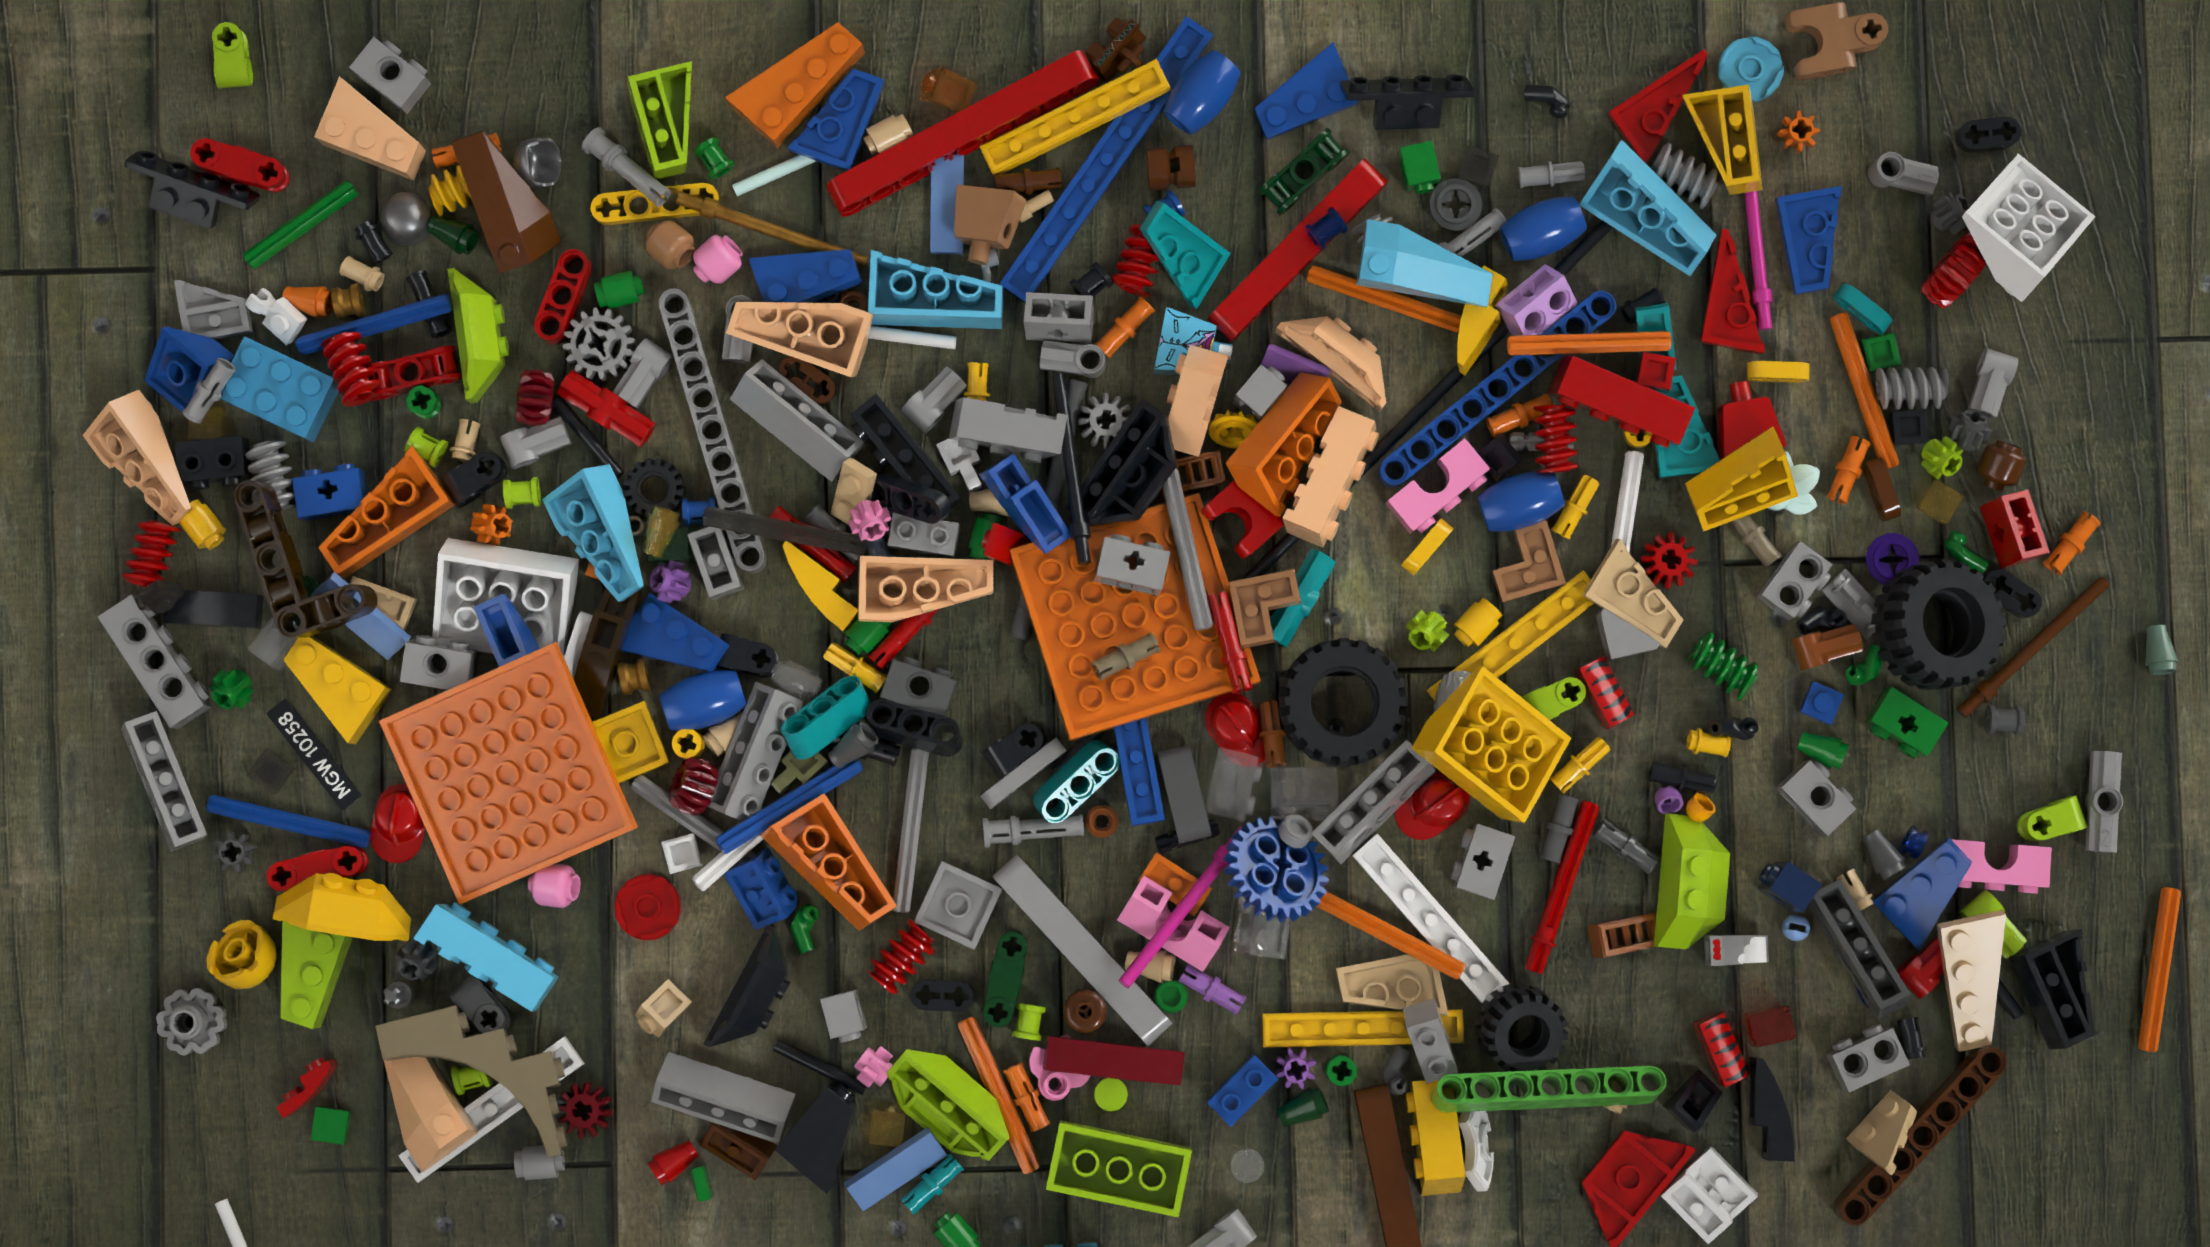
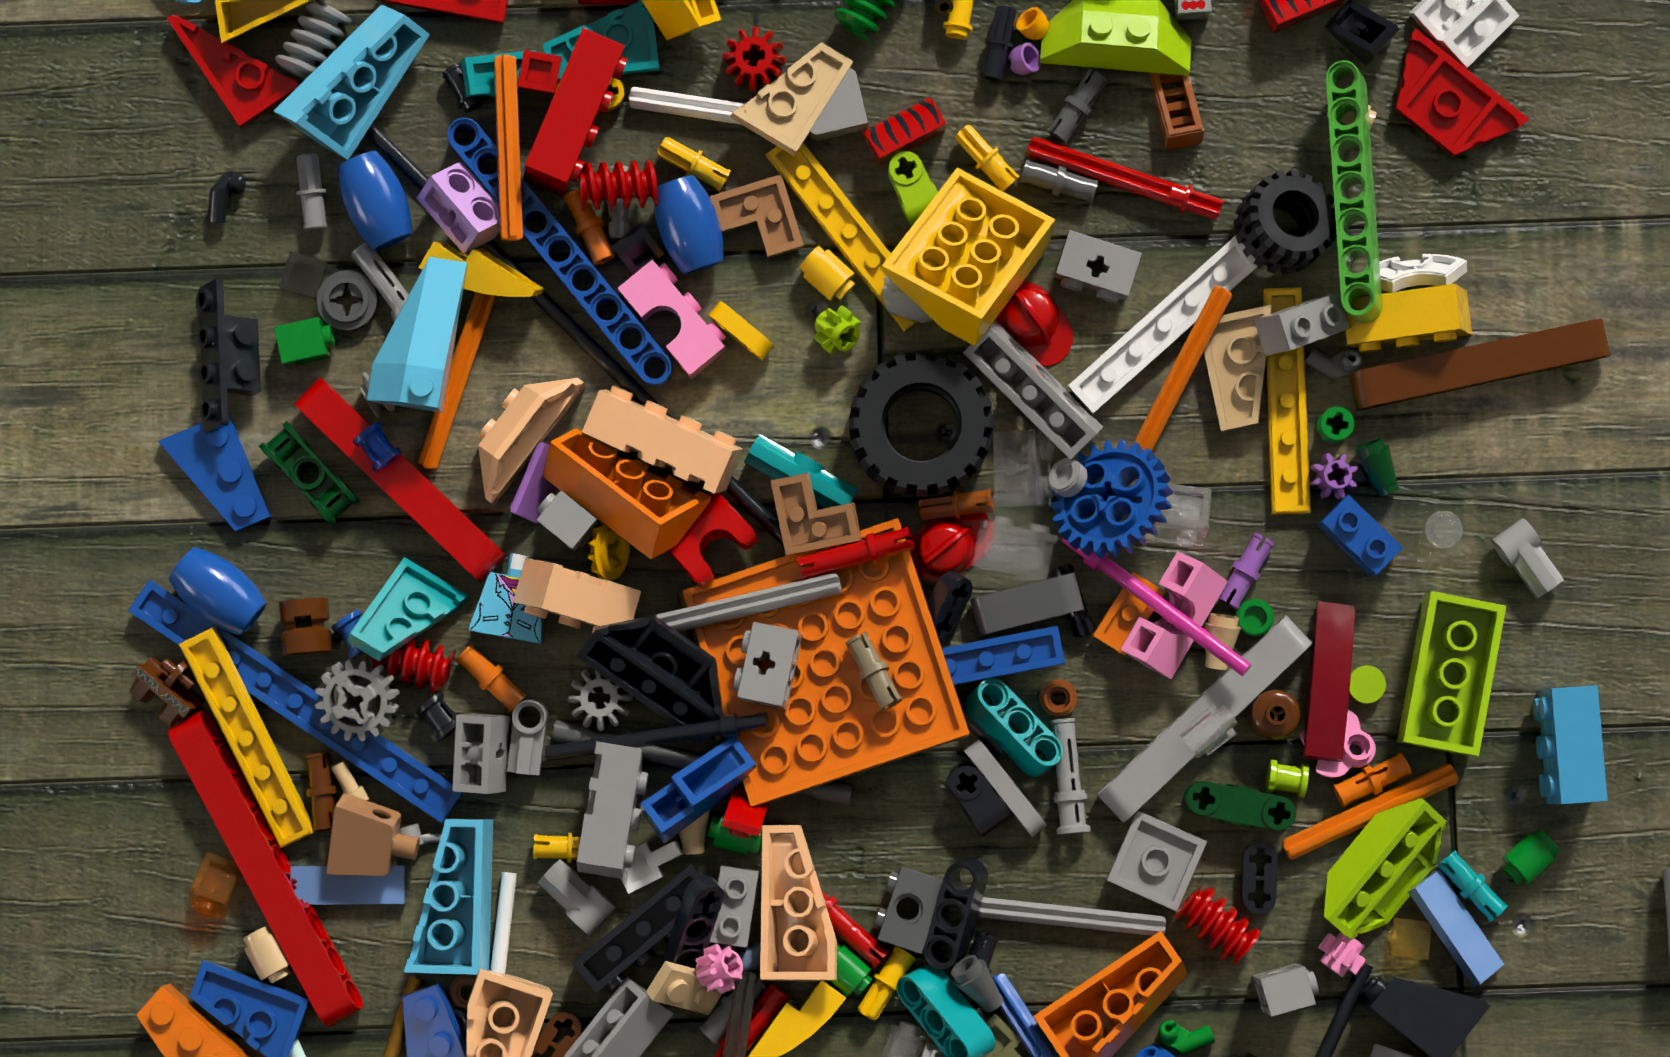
camera: 85 degrees left, 0 degrees up
dark orange slope [1159,450,1226,498] -> none
none -> light grey gear [315,657,400,741]
none -> black beam [927,571,973,643]
none -> clear brick [1179,704,1238,758]

